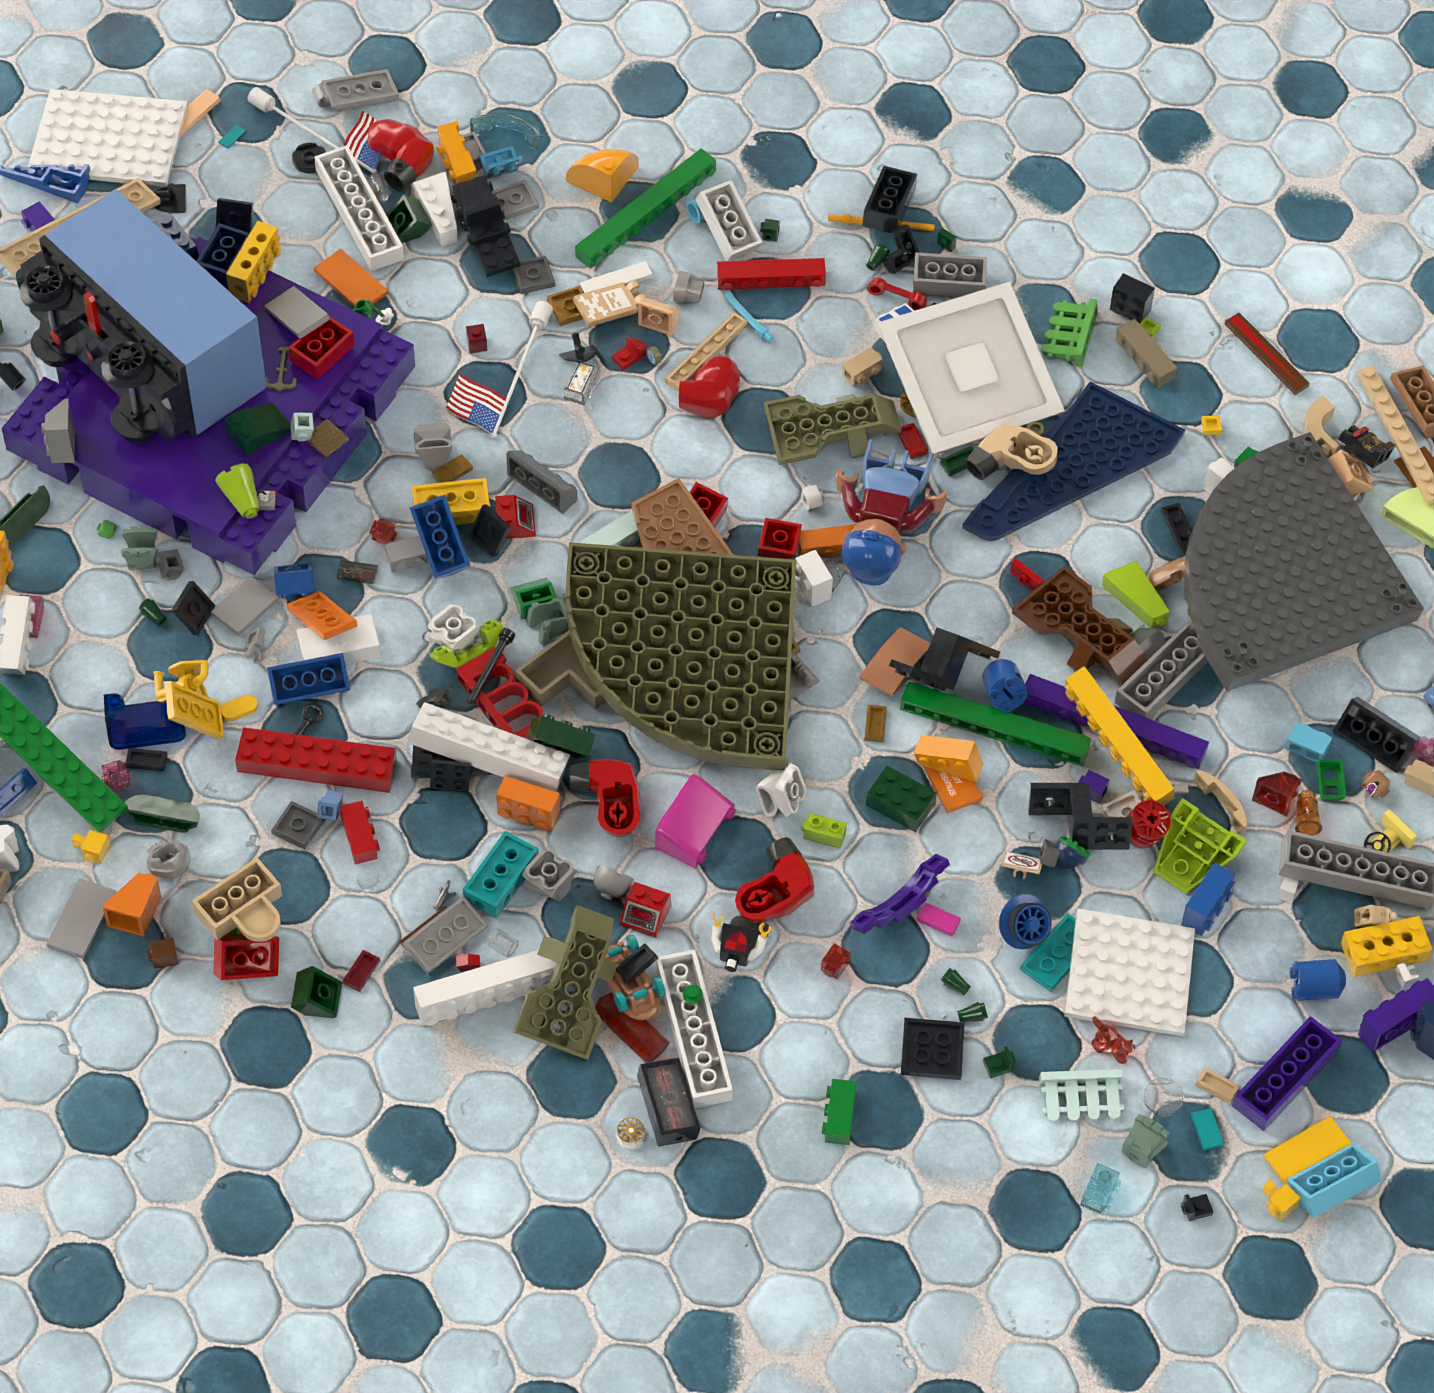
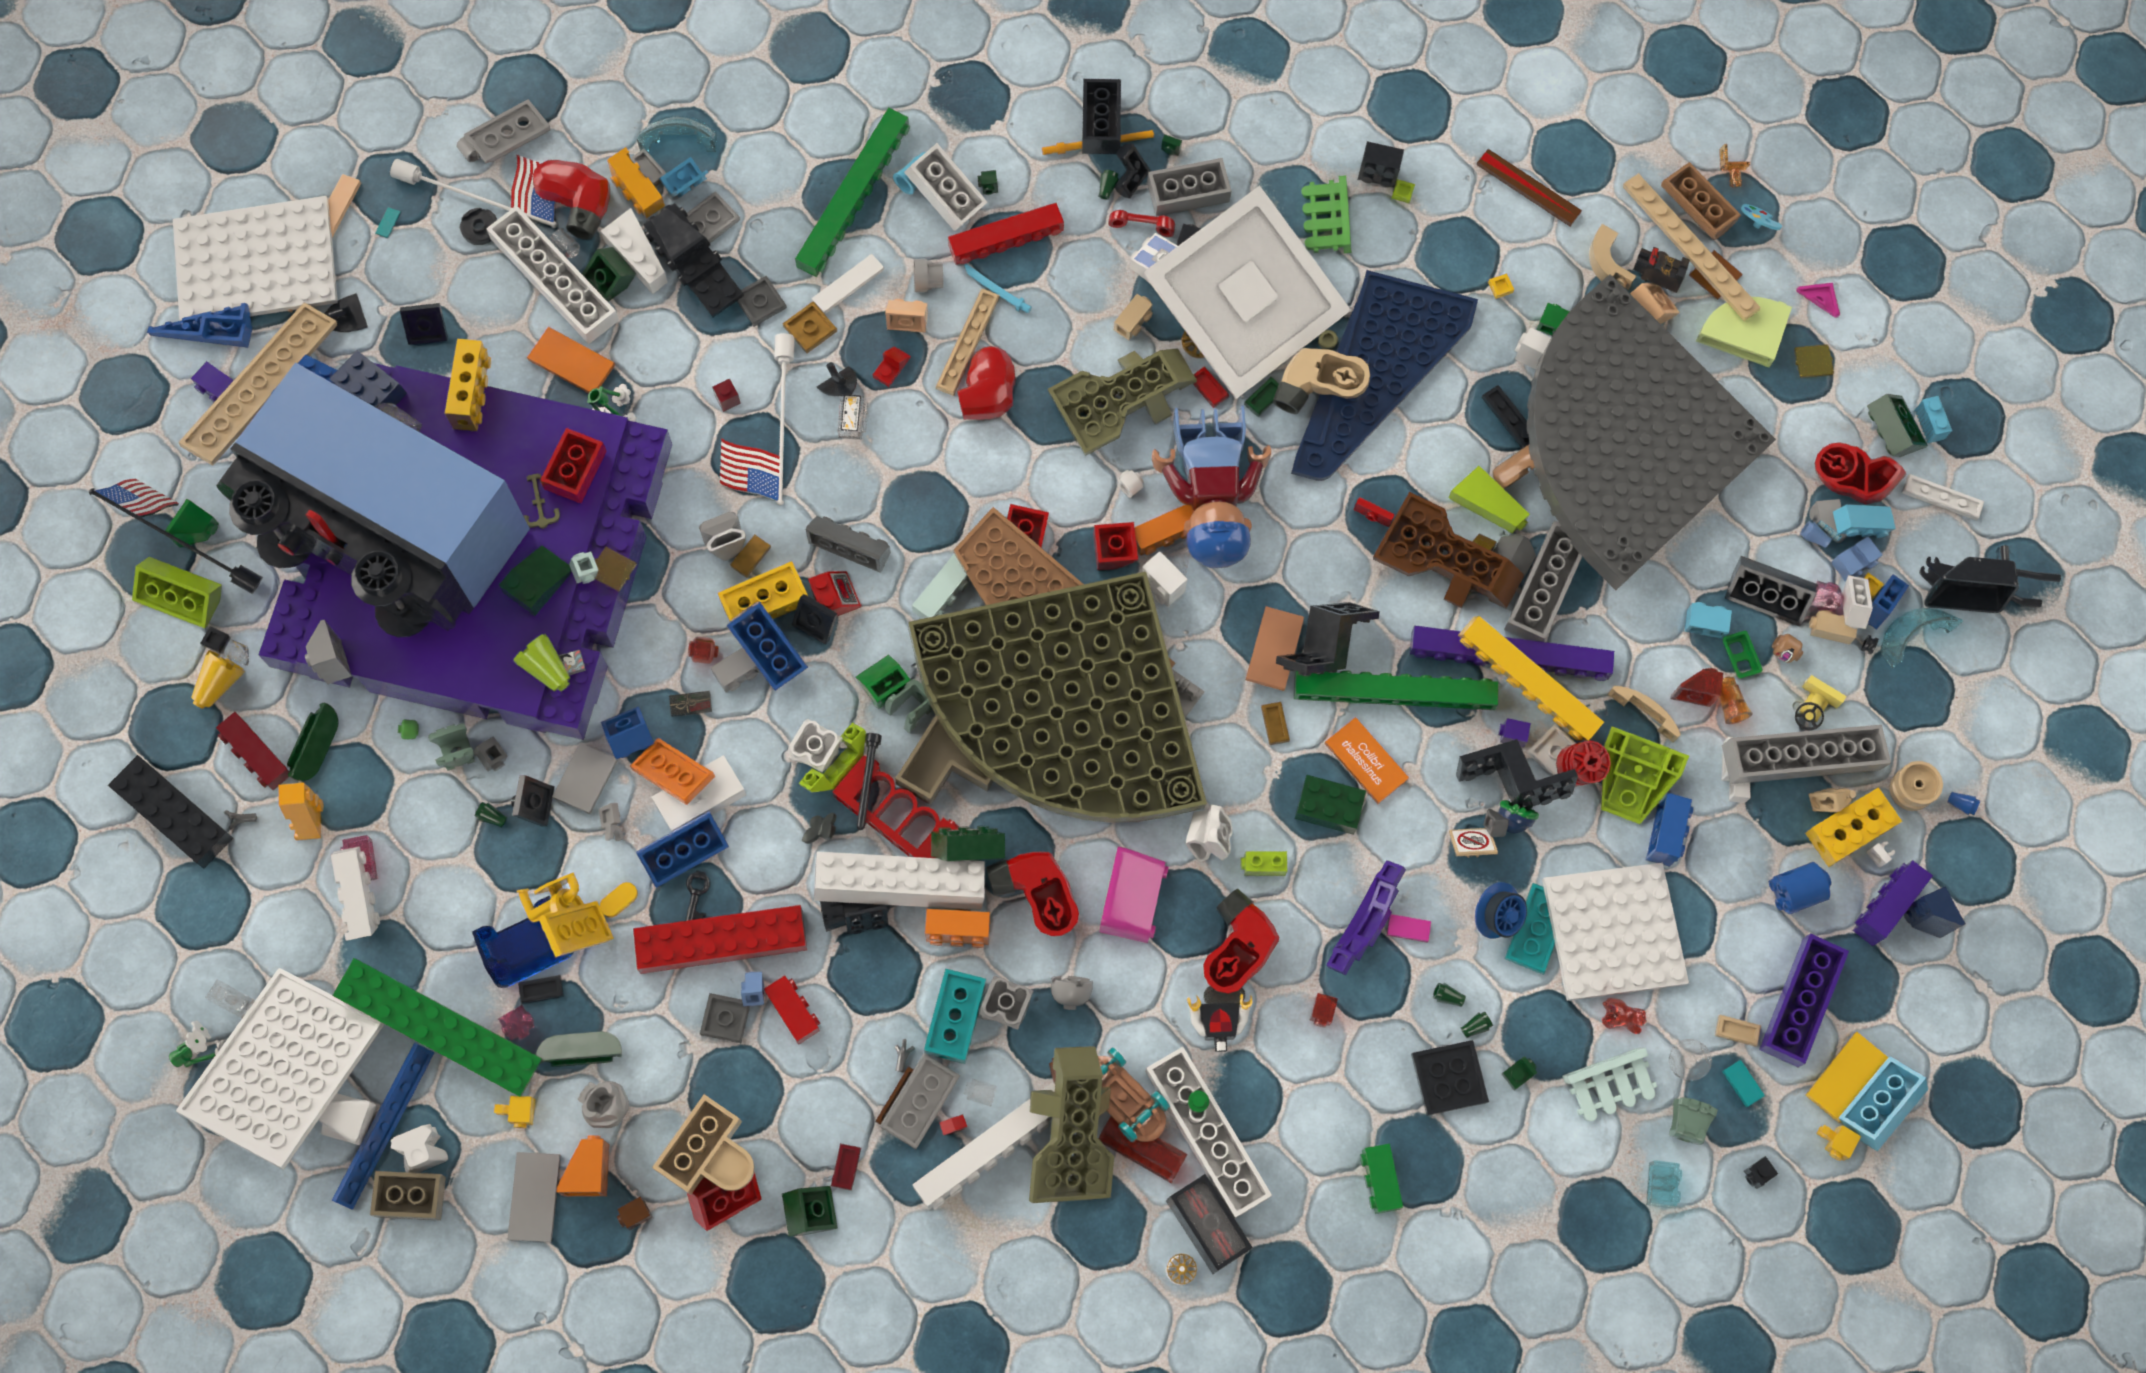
camera: 20 degrees left, 15 degrees up
dark blue brick [196,223,250,287] -> none
light grey tile [264,286,330,338] -> none
light orange brick [566,149,639,203] -> none
tan tile [573,280,647,327] -> none
black tile [615,943,659,984] -> none
red slope [620,881,672,938] -> none
olive tile [646,346,662,365] -> none
light orange wedge [914,735,984,783] -> none
blue cylinder [982,659,1027,713] -> none
dark tan brick [1115,319,1177,388] -> none

